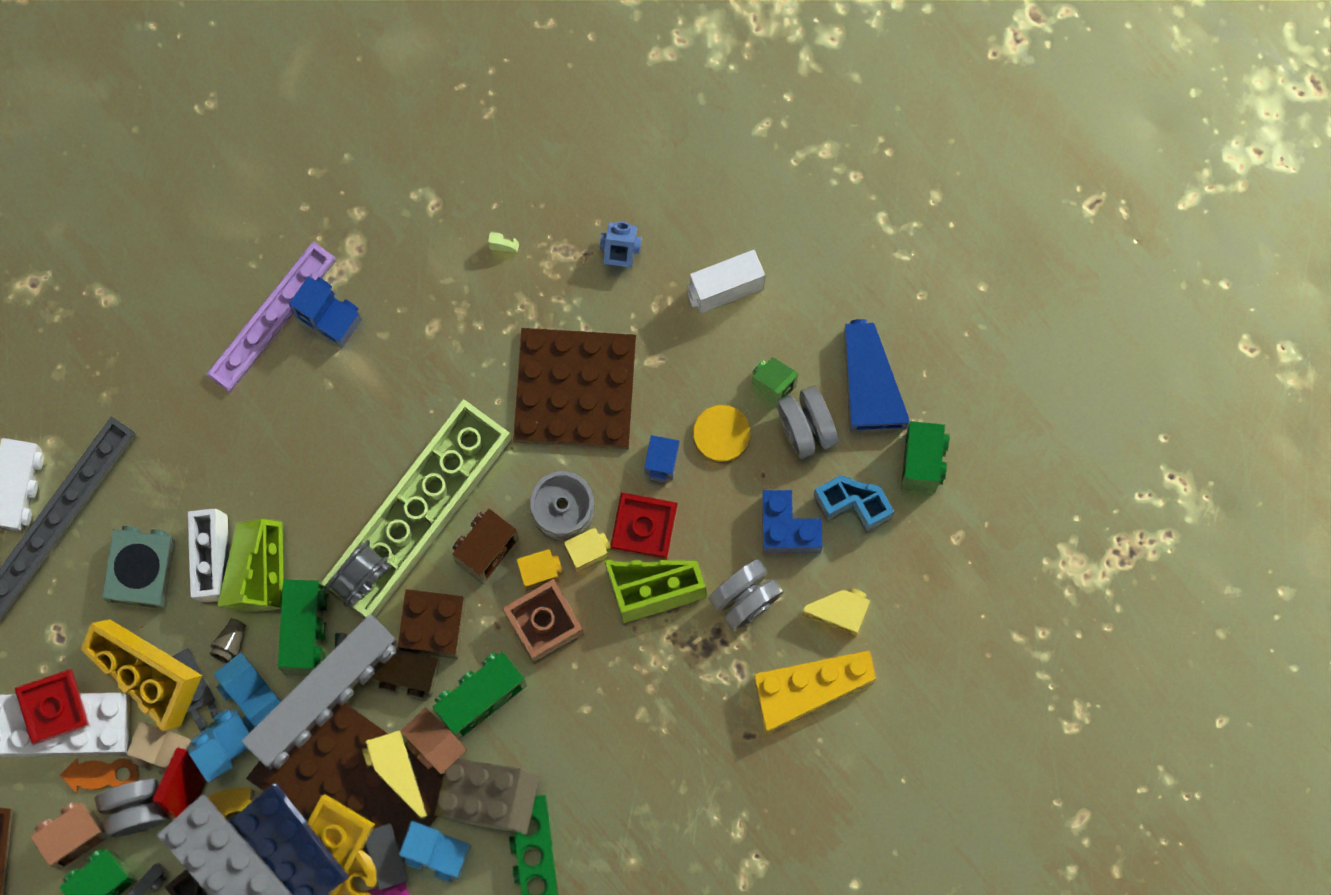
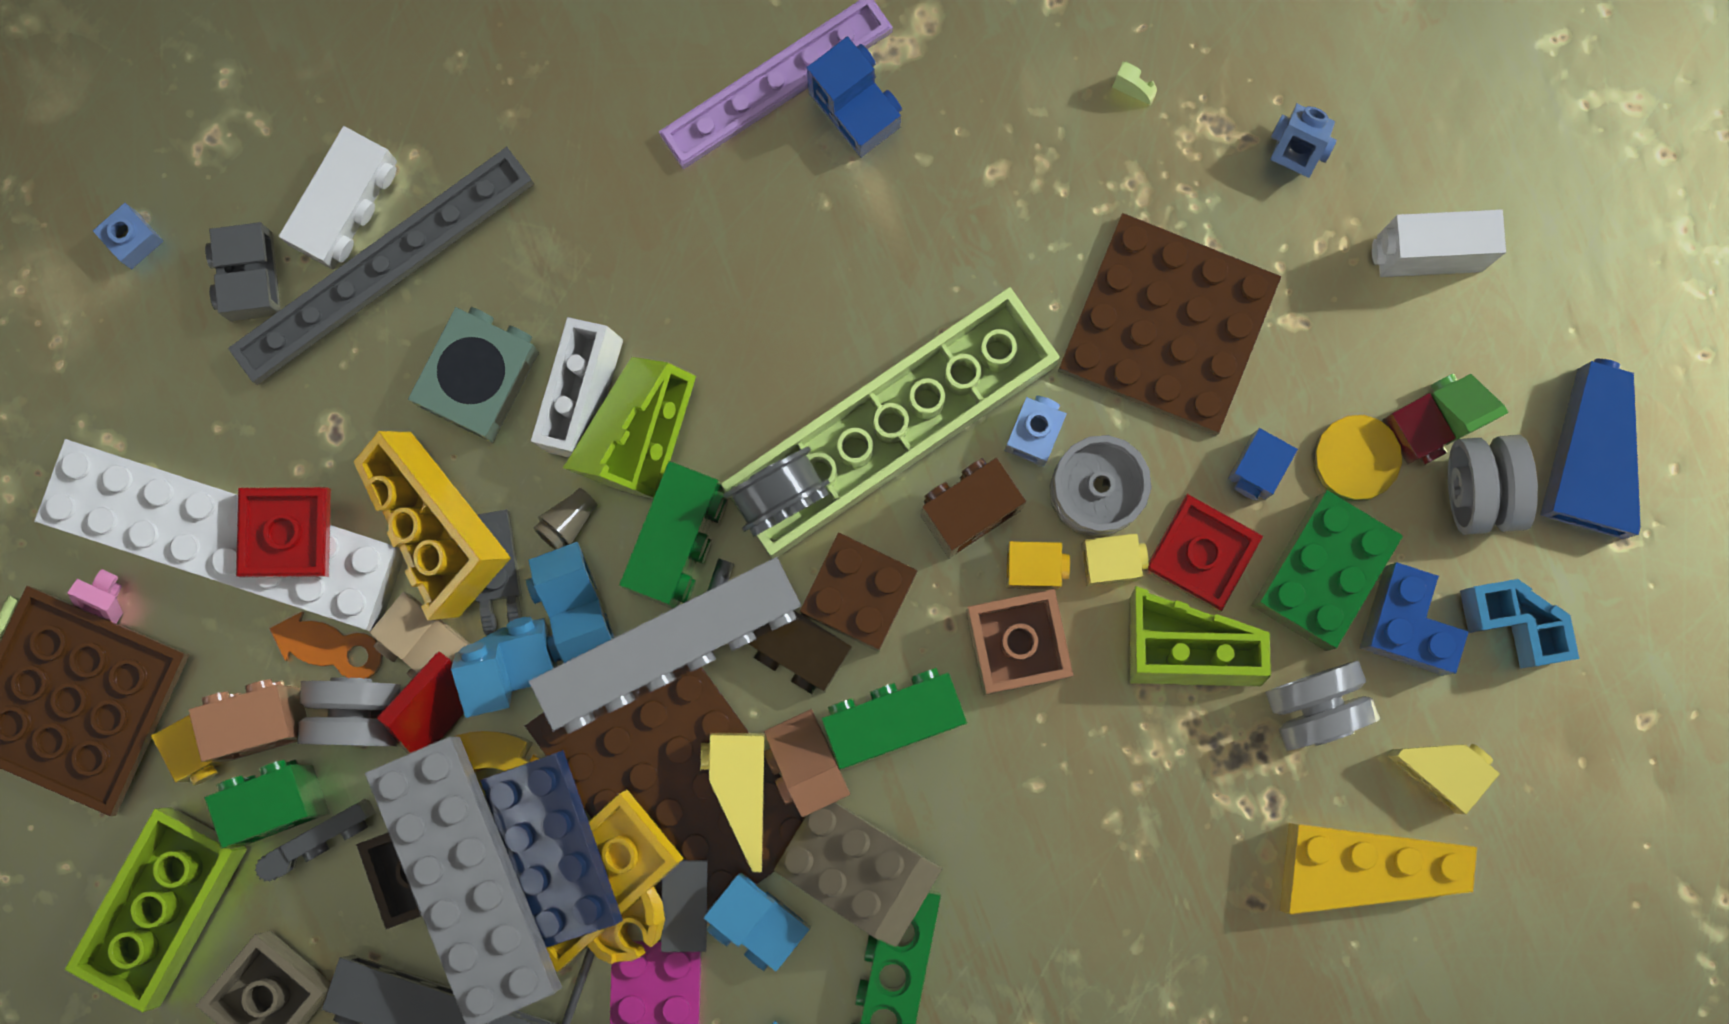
camera: 20 degrees right, 5 degrees up
green brick [901,421,950,493] -> none
none -> yellow brick [151,715,224,786]
none -> light blue brick [1004,395,1067,467]
none -> green brick [1251,490,1403,651]
none -> dark red brick [1382,393,1456,465]

